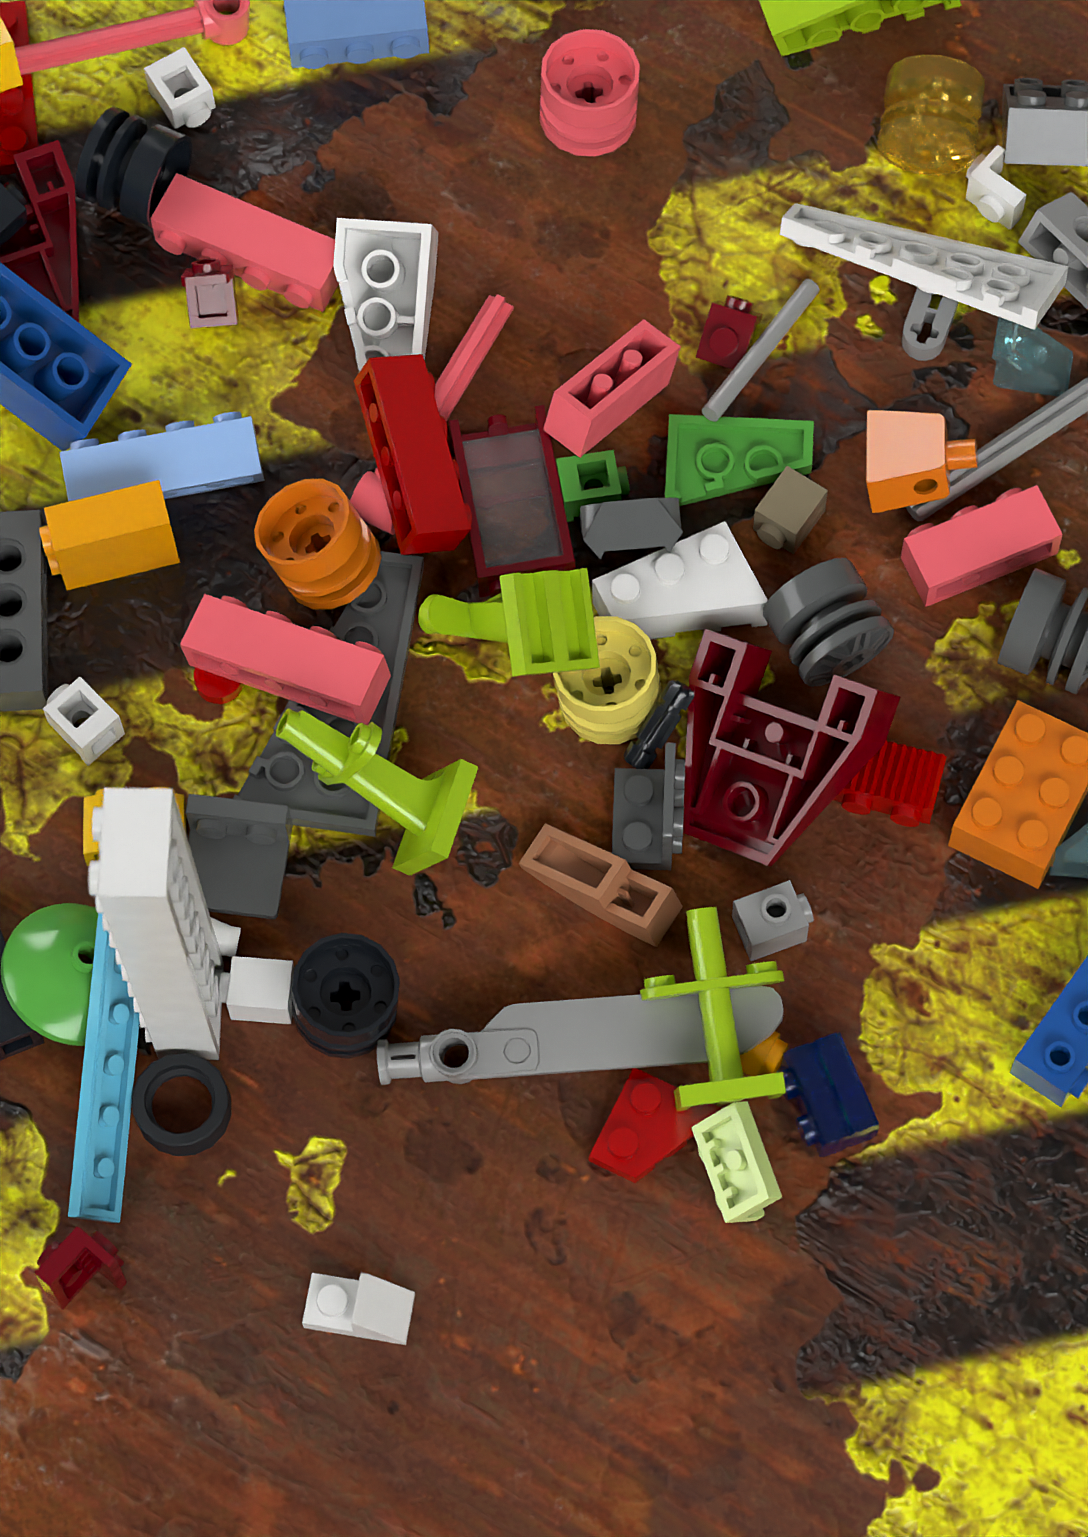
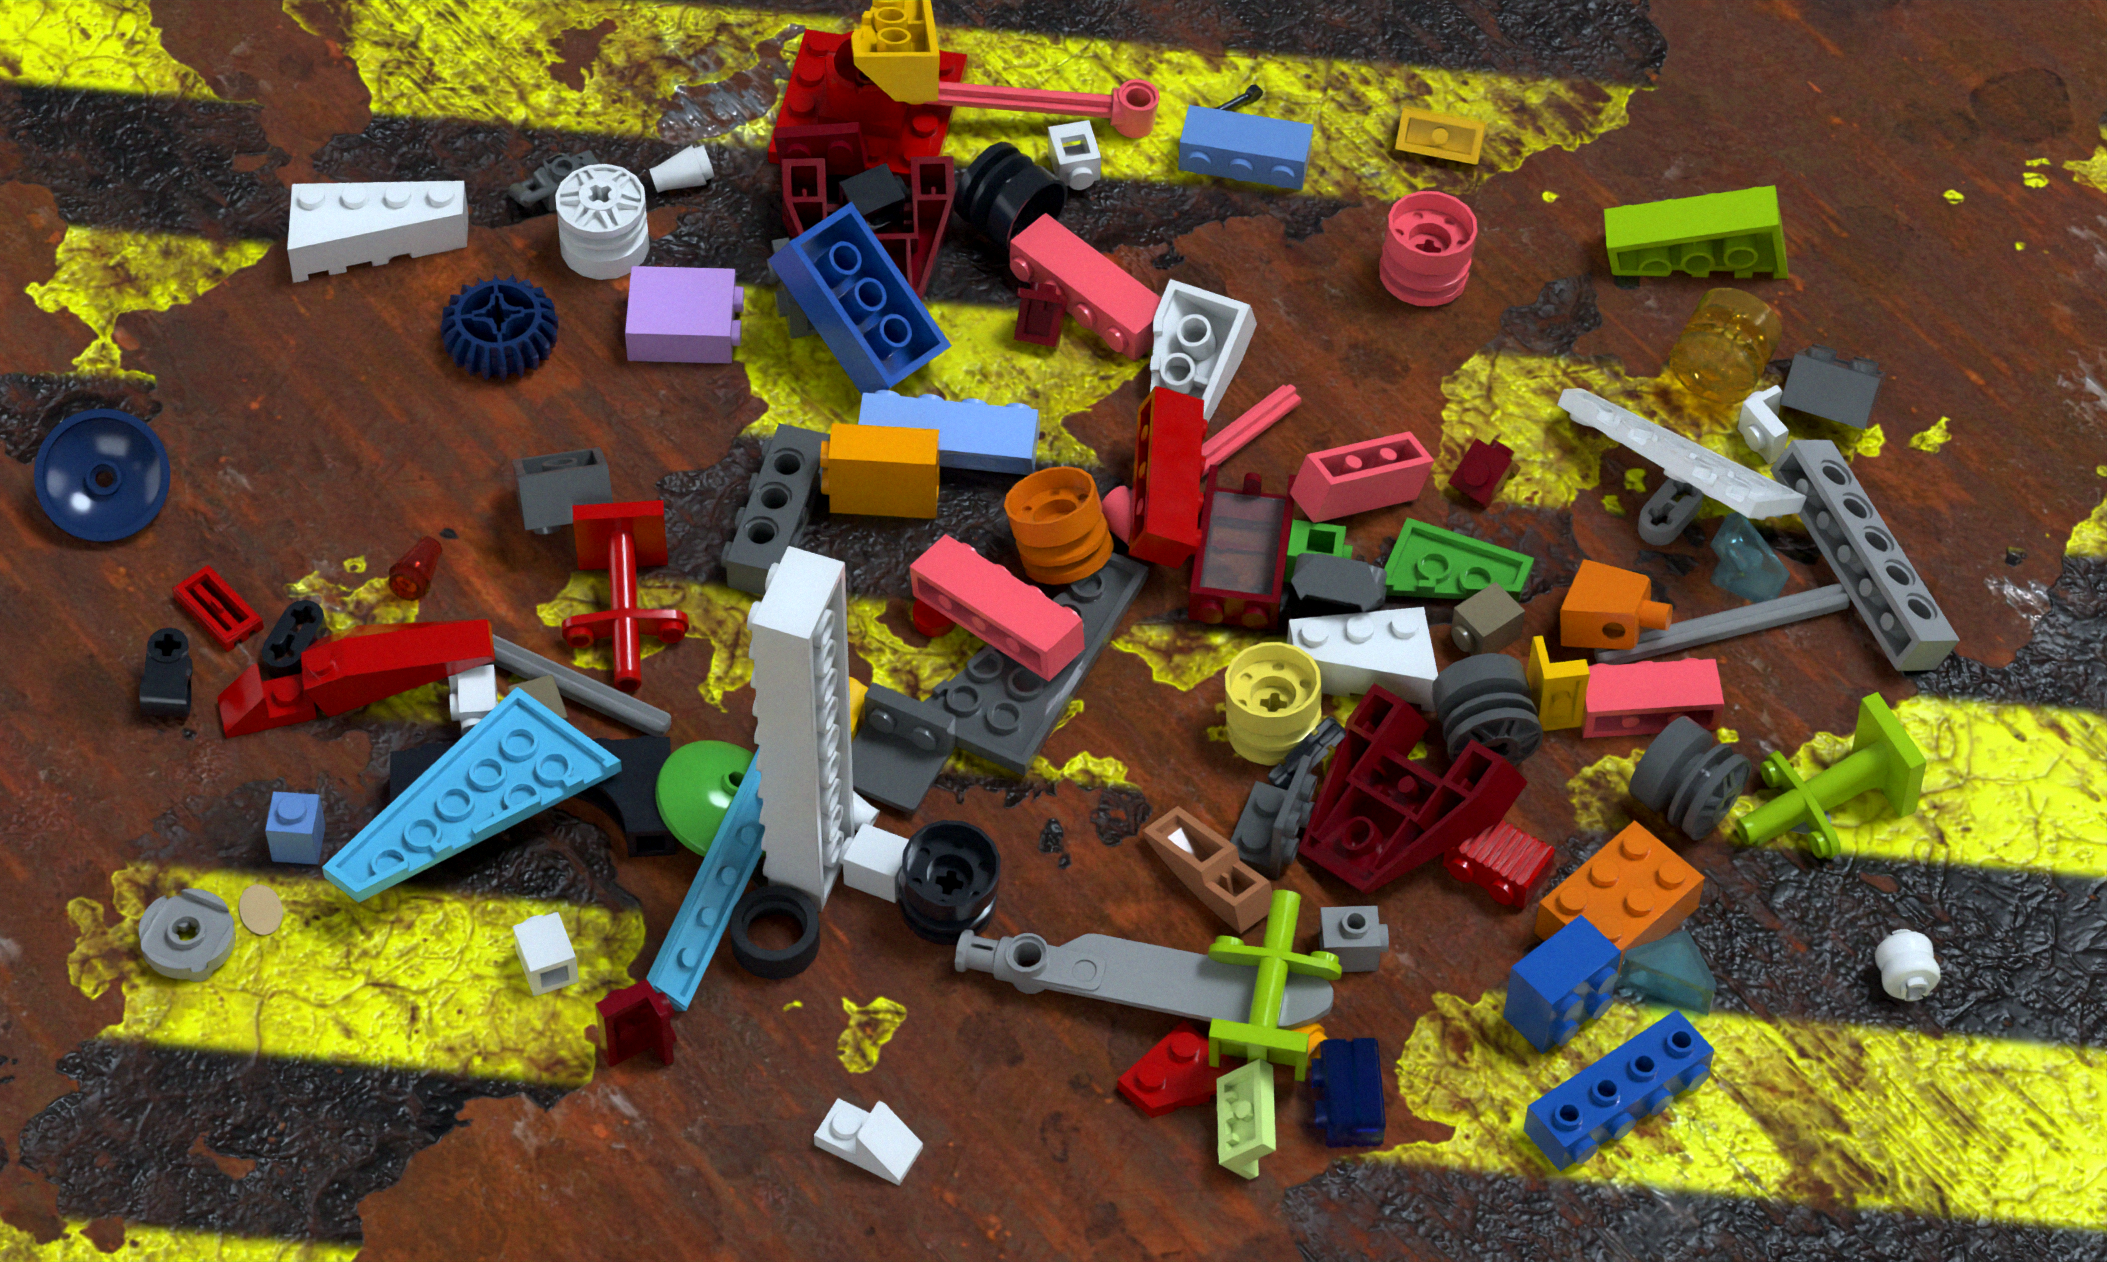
camera: 15 degrees right, 15 degrees down
lime piece [276,708,478,876] -> none
lime piece [418,568,600,677] -> none
light grey bar [702,279,820,422] -> none
none -> blue brick [1503,914,1621,1055]
none -> yellow panel [1527,635,1590,731]

